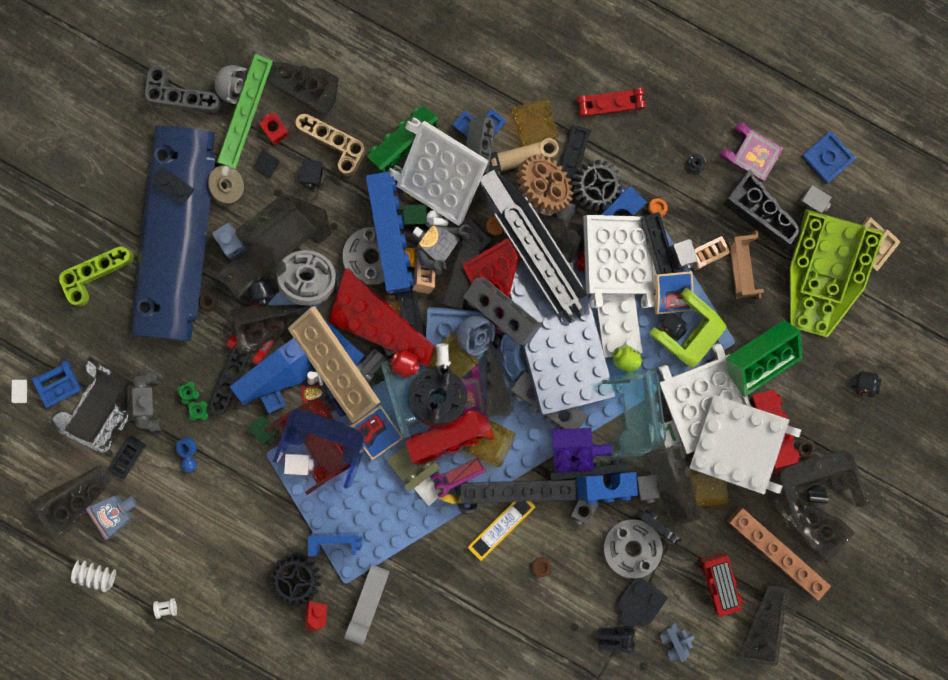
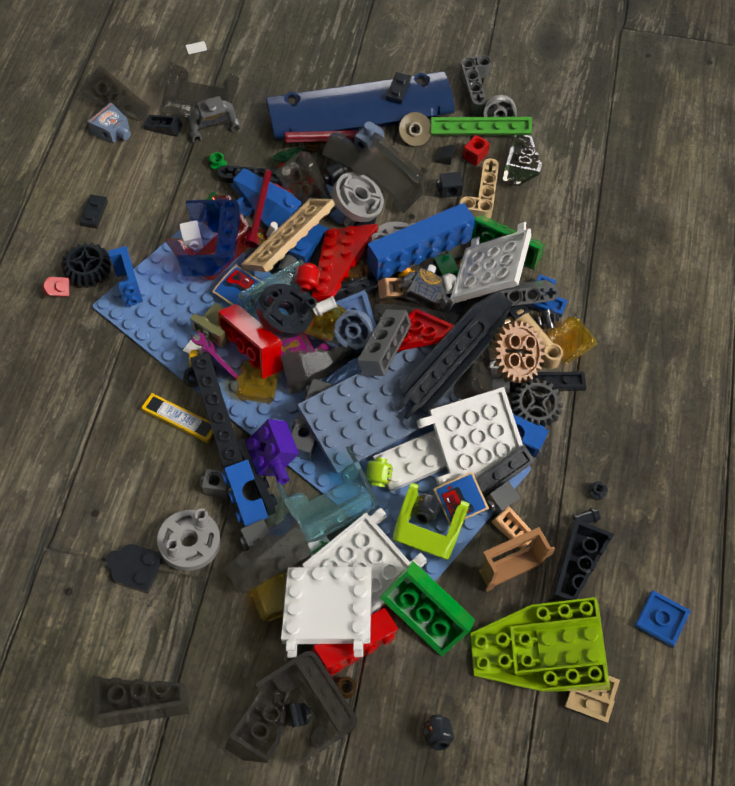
camera: 70 degrees right, 25 degrees down
blue plate [32,360,82,408] -> none
lime beam [59,246,134,306] -> none
white piece [71,560,116,592] -> none
white bush [153,598,177,619] -> none
blue plate [176,437,197,473] -> none
green plate [177,382,200,404] -> none
light grey beam [344,565,390,646] -> none
reddish brown tile [532,557,551,577] -> none
red plate [576,88,646,117] -> none
black piece [598,626,635,652] -> none
black plate [636,509,682,544] -> none
orange tile [648,198,668,218] -> none
sand blue hips [660,623,695,662] -> none
wedge [699,552,743,617] -> none
flag [720,123,783,182] -> none
nougat brick [726,507,831,601] -> none
light grey brick [798,185,832,213] -> none
none -> black plate [79,194,108,229]
none -> dark red piece [244,170,272,248]
none -> clear green dish [273,148,306,165]
none -> dark red axle [284,130,360,142]
none -> black gear [535,309,560,330]
none -> black pin [573,508,601,524]

